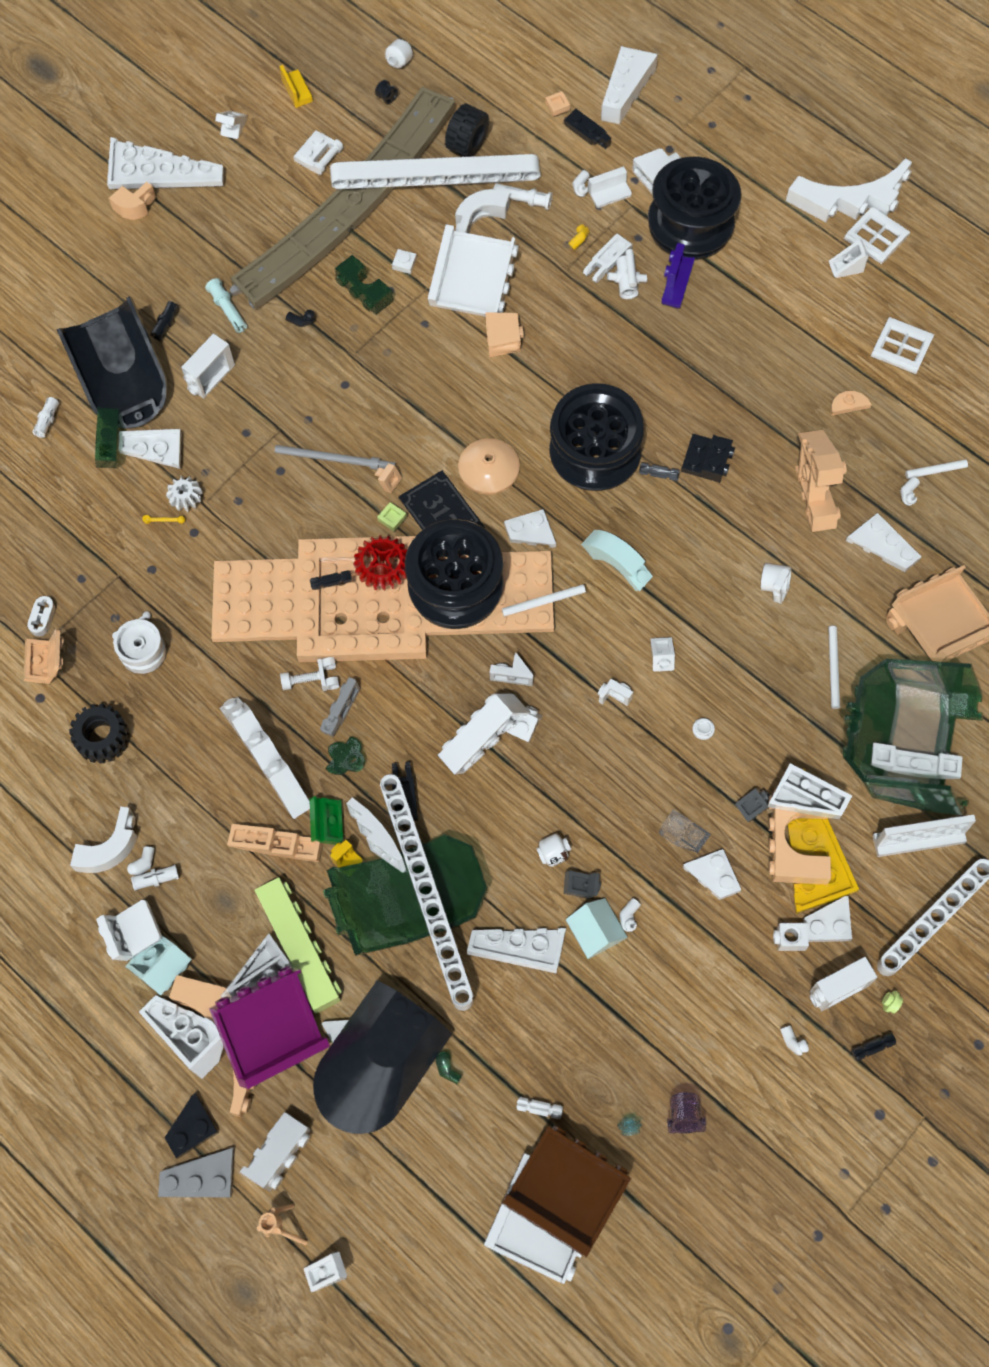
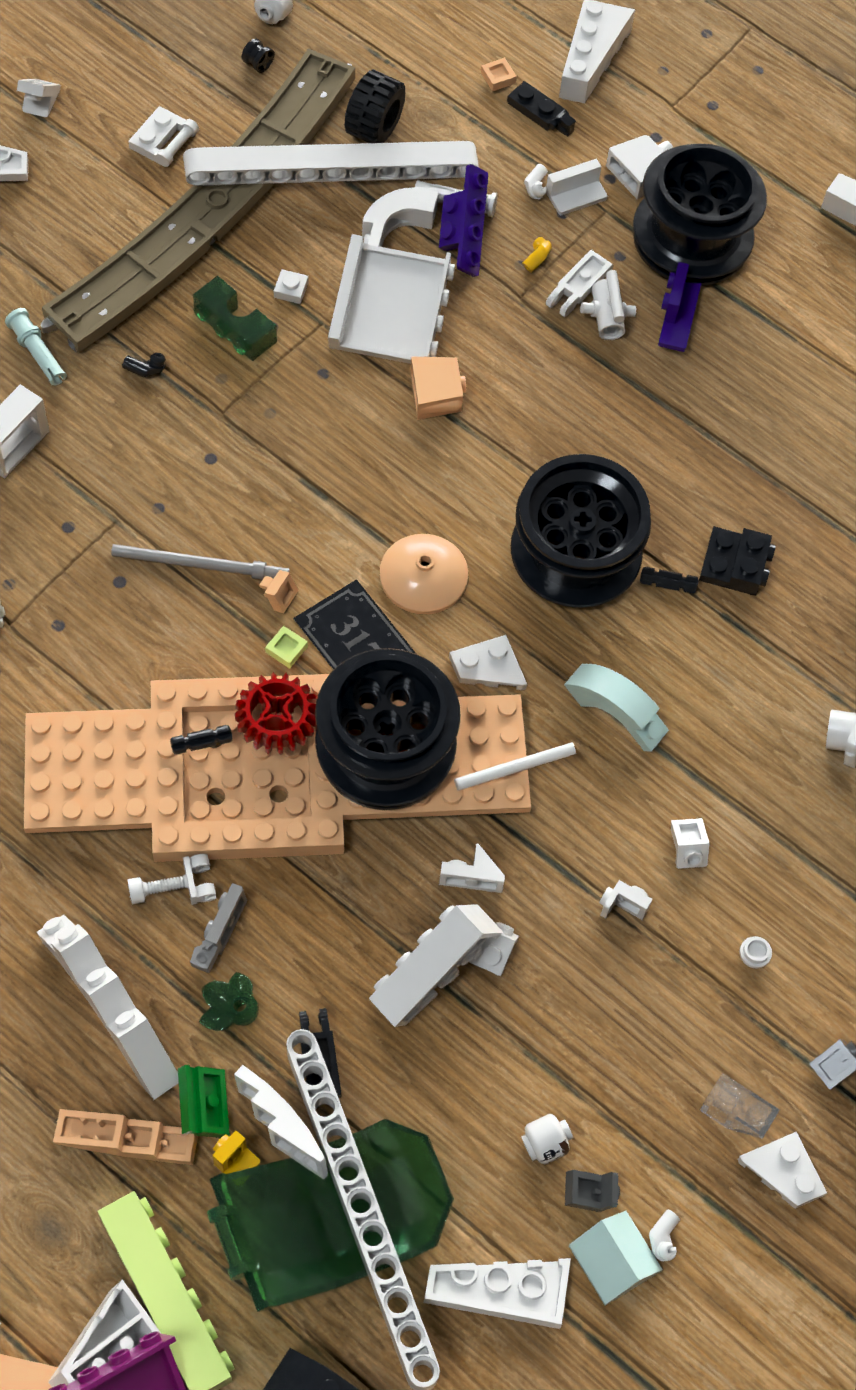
camera: 10 degrees left, 5 degrees down
yellow panel [279,65,313,108] -> none
none -> dark purple bracket [439,164,488,277]

